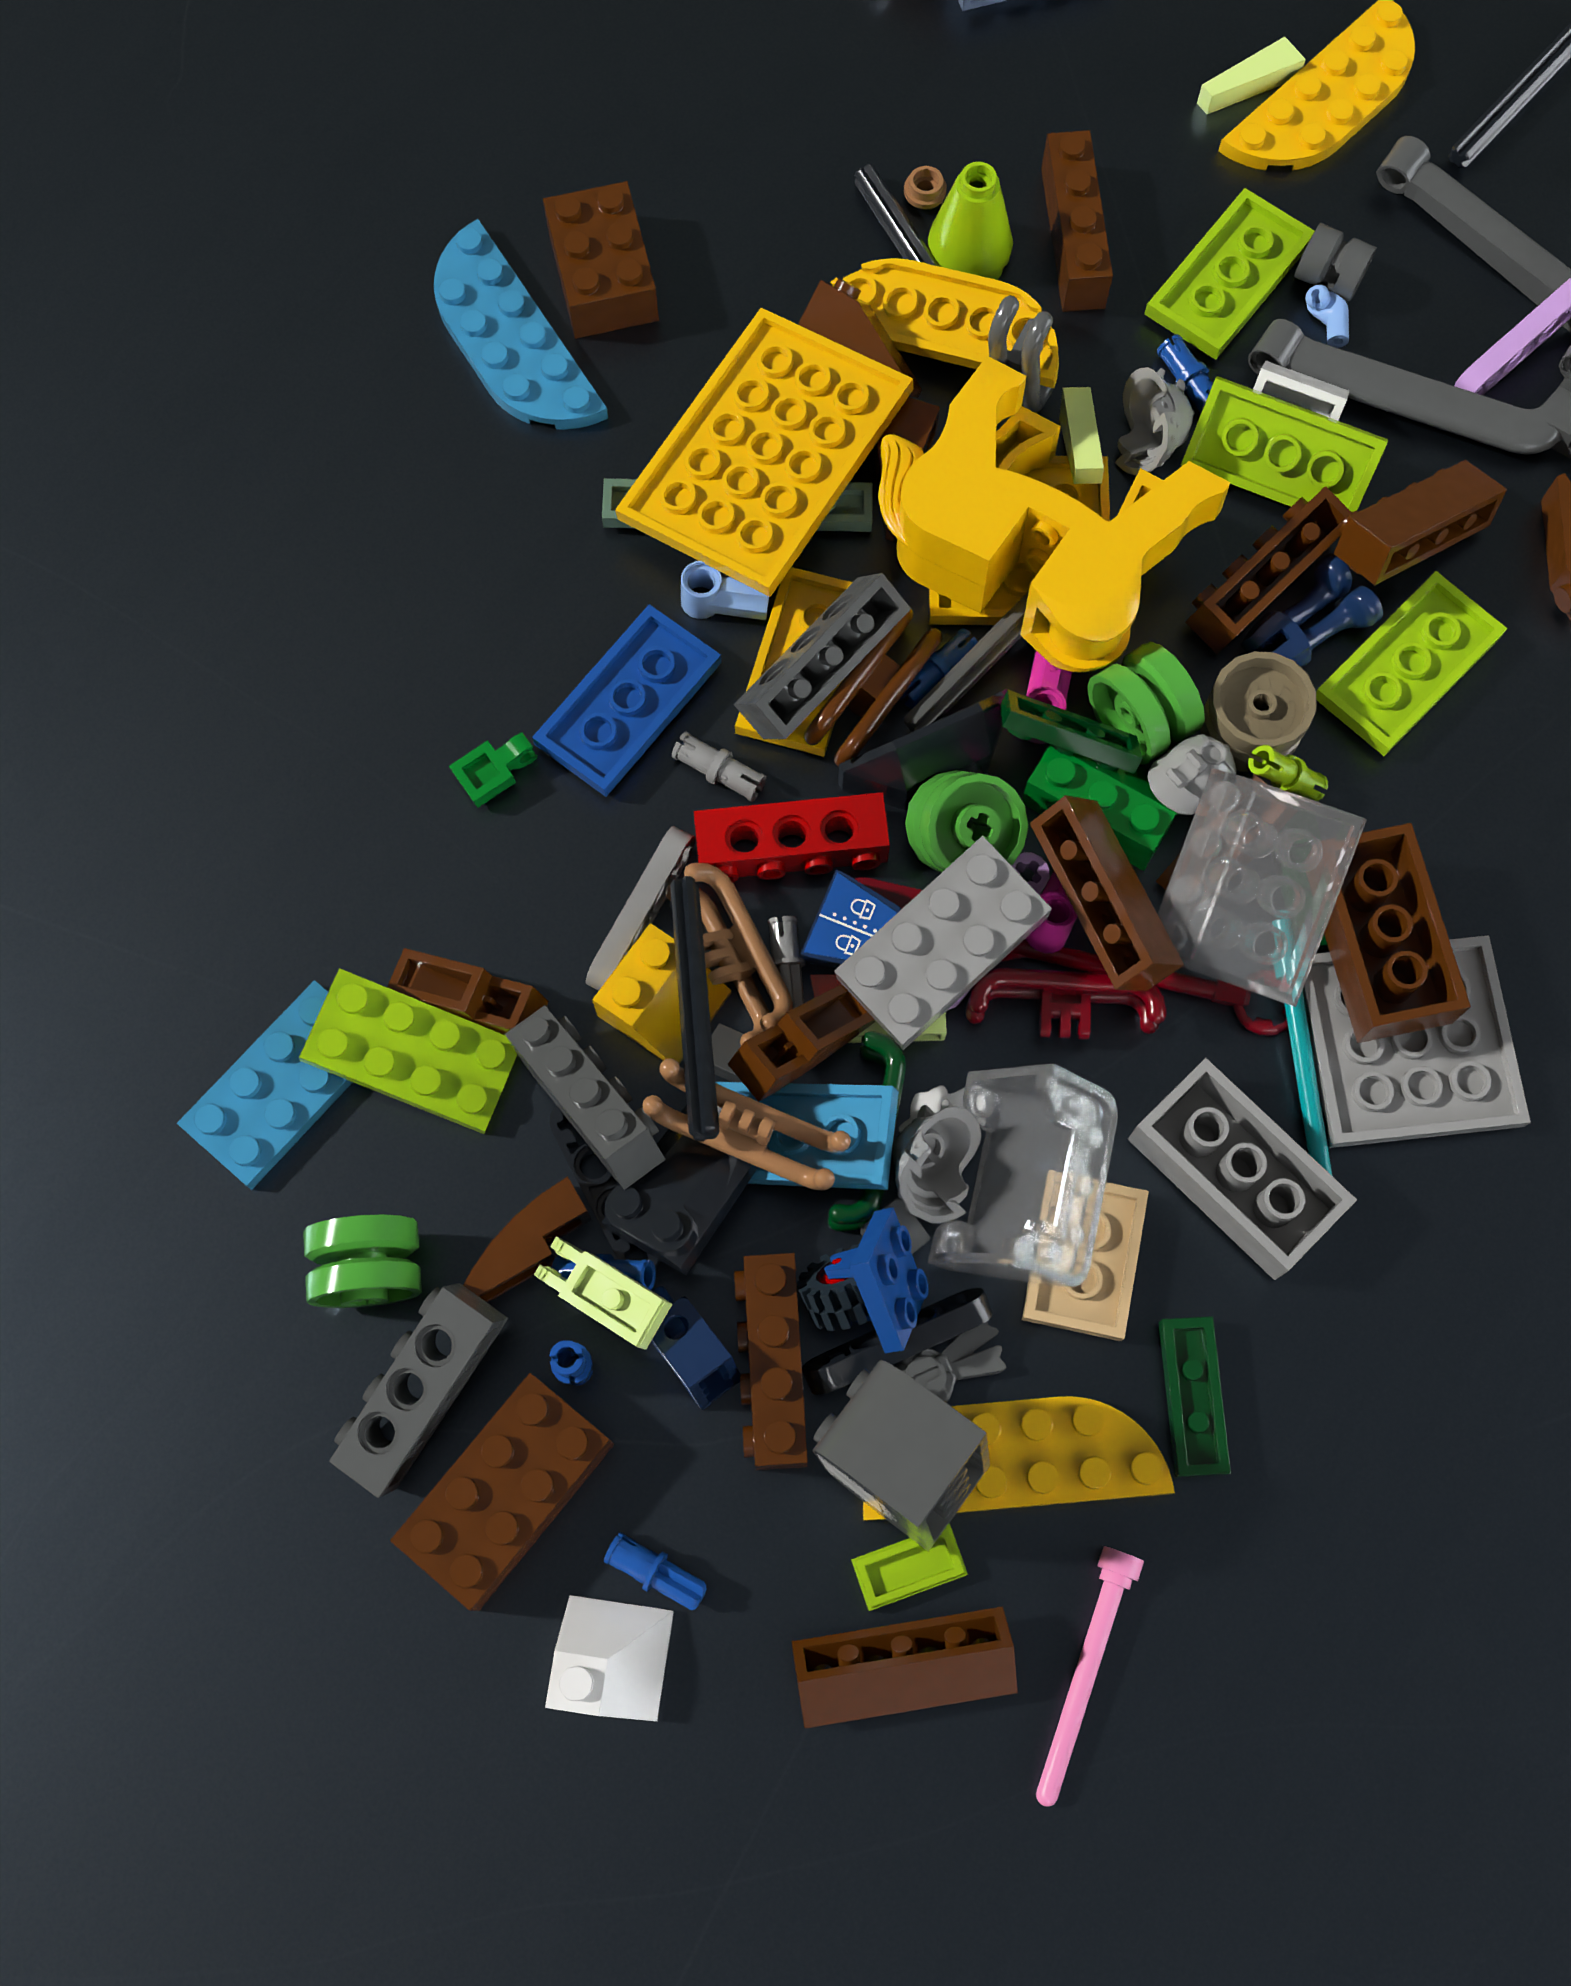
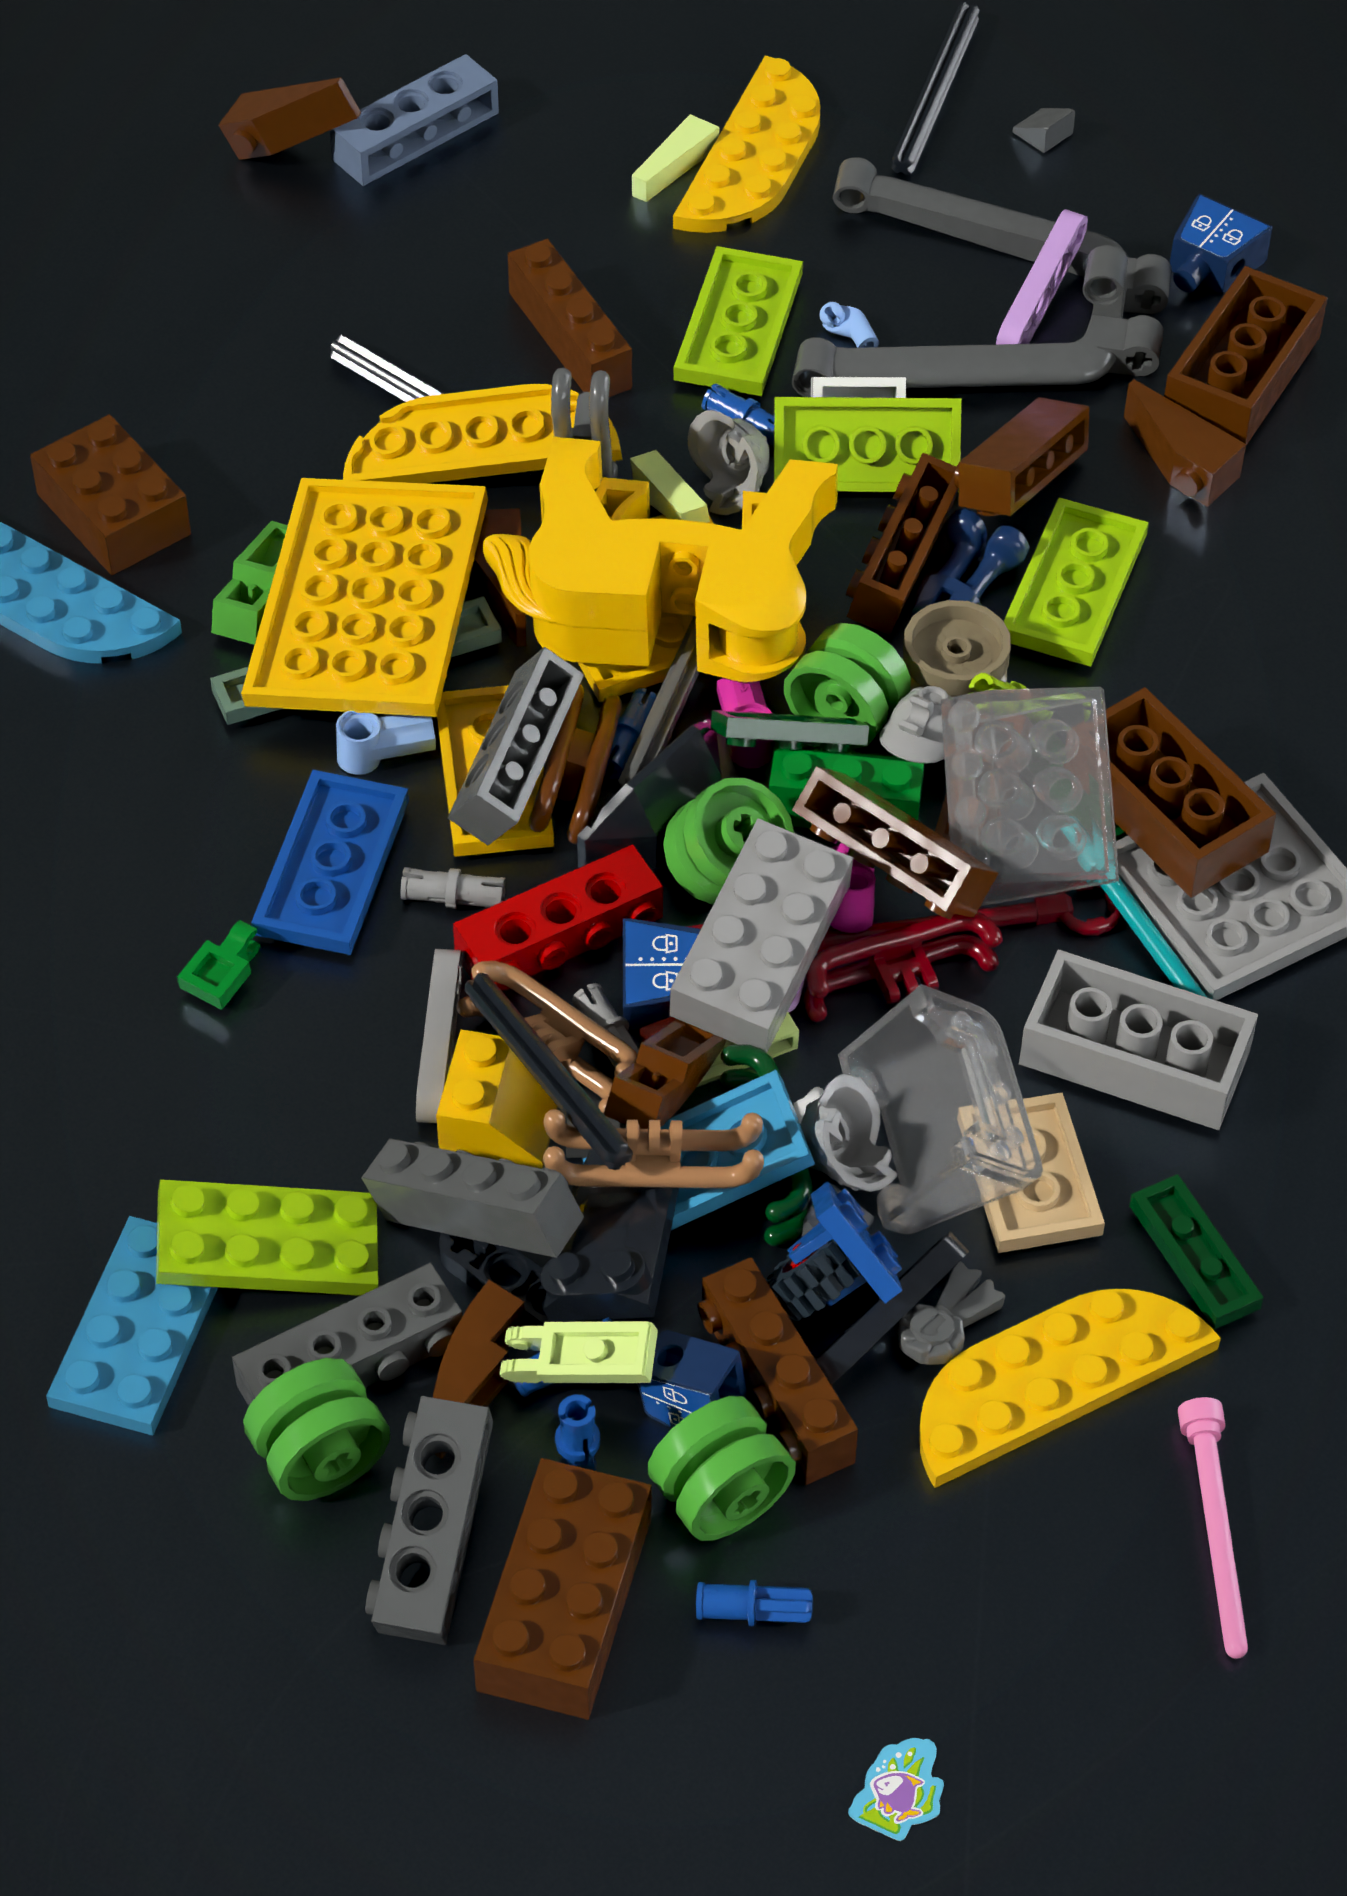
camera: 25 degrees left, 20 degrees down
reddish brown slope [387,948,549,1035] -> none
white slope [545,1595,674,1721] -> none
reddish brown brick [791,1606,1018,1728] -> none
reddish brown slope [798,278,922,398] -> none
dark grey brick [813,1360,990,1552] -> none
lime tile [851,1523,968,1611] -> none
medium nougat plate [904,166,947,209] -> none
lime cone [927,162,1013,280] -> none
dark grey wheel [1294,223,1377,302] -> none
none -> bright green slope [211,521,288,645]
none -> dark grey brick [232,1262,462,1406]
none -> bright green wheel [648,1396,796,1541]
none -> sticker [848,1738,944,1841]

